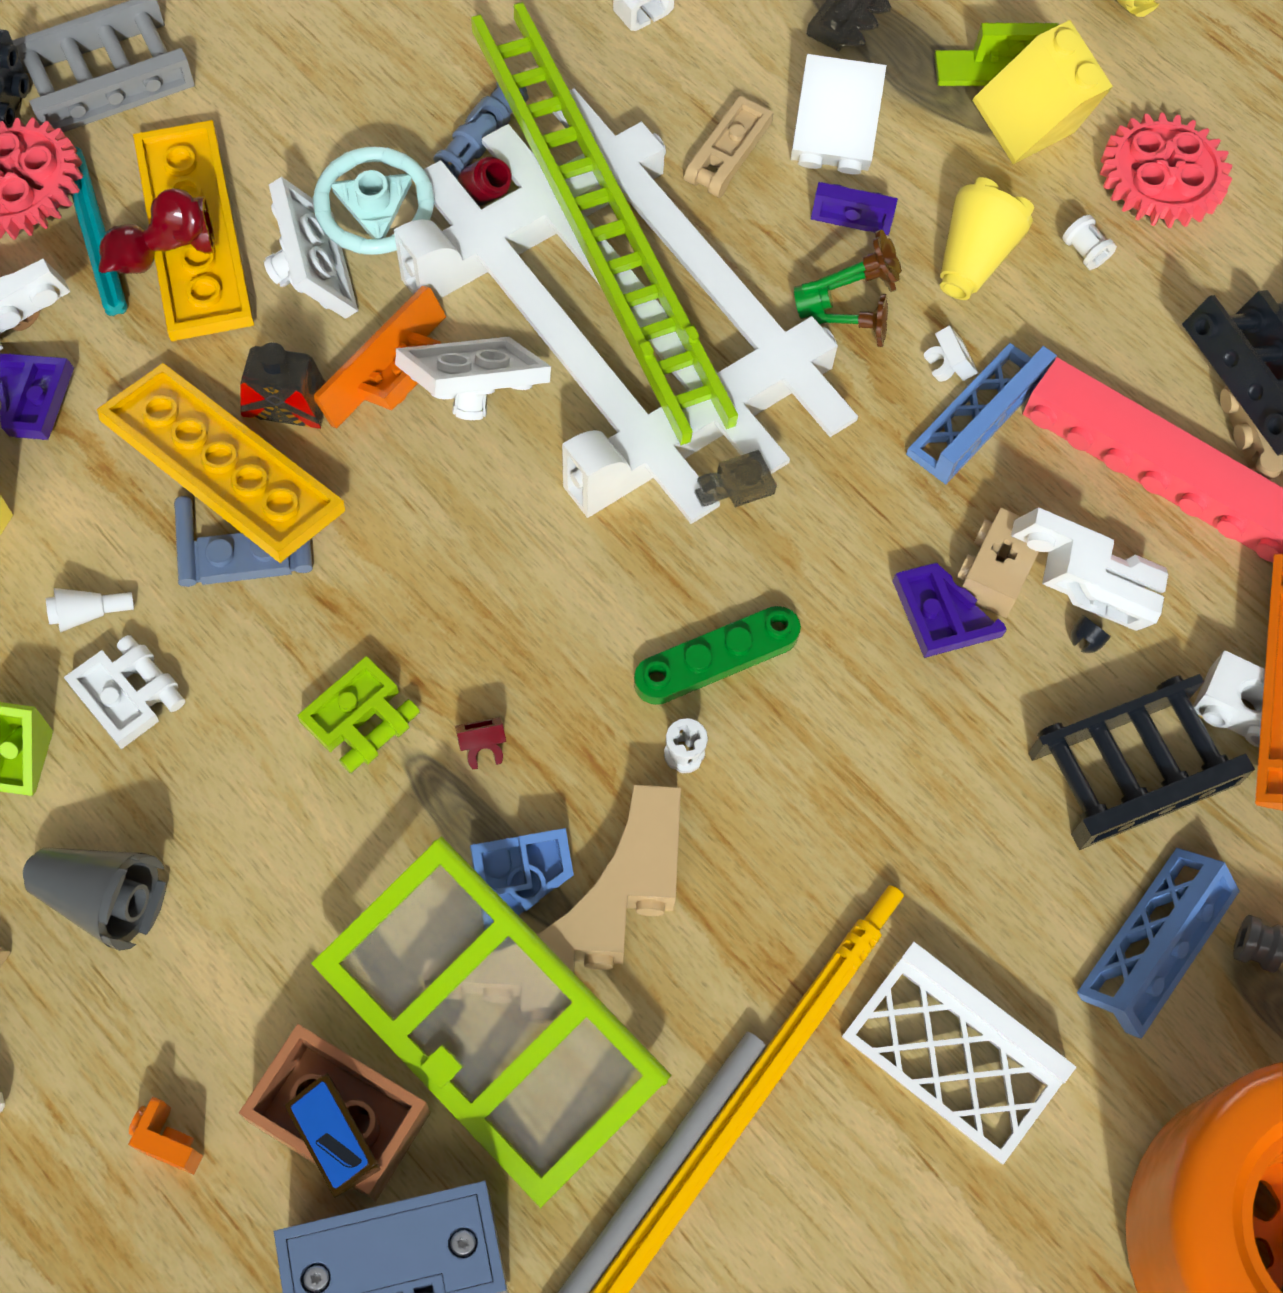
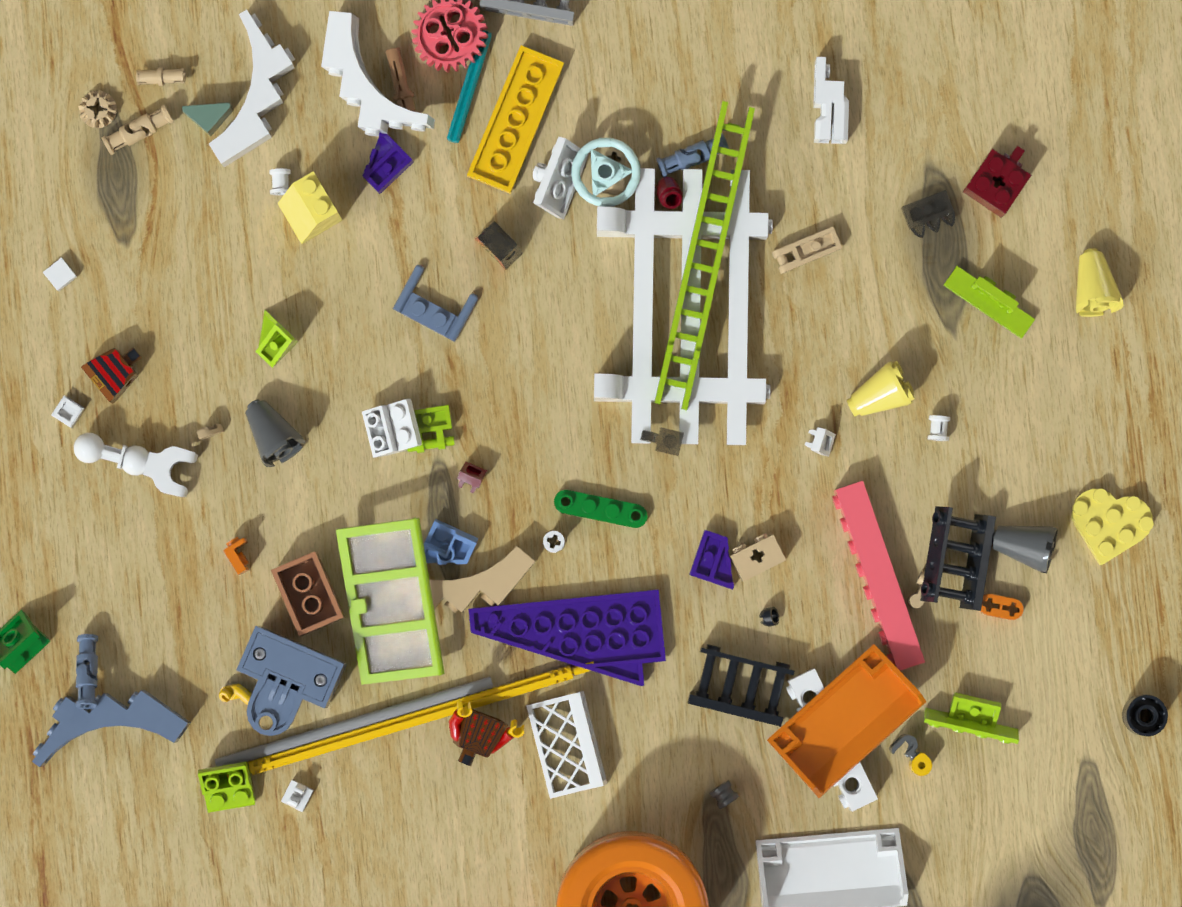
camera: 40 degrees right, 20 degrees up
white cone [46,588,134,632] -> none
white plate [64,635,185,749] -> none
yellow plate [97,363,345,563] -> none
dark red animal [99,188,215,274] -> none
slope [284,1073,381,1198] -> none
orange bracket [313,286,446,429] -> none
white plate [395,337,551,420] -> none
white slope [791,54,887,174] -> none
plant [794,229,902,347] -> none
dark purple plate [811,182,898,236] -> none
medium blue fence [906,343,1057,485] -> none
light yellow slope [972,20,1113,165] -> none
white plate [1011,507,1168,631] -> none
medium blue fence [1077,848,1240,1039] -> none
coral gear [1100,113,1232,228] -> none
none -> white brick [362,399,422,458]
none -> torso [448,700,525,766]
none -> dark purple wing [468,590,666,686]

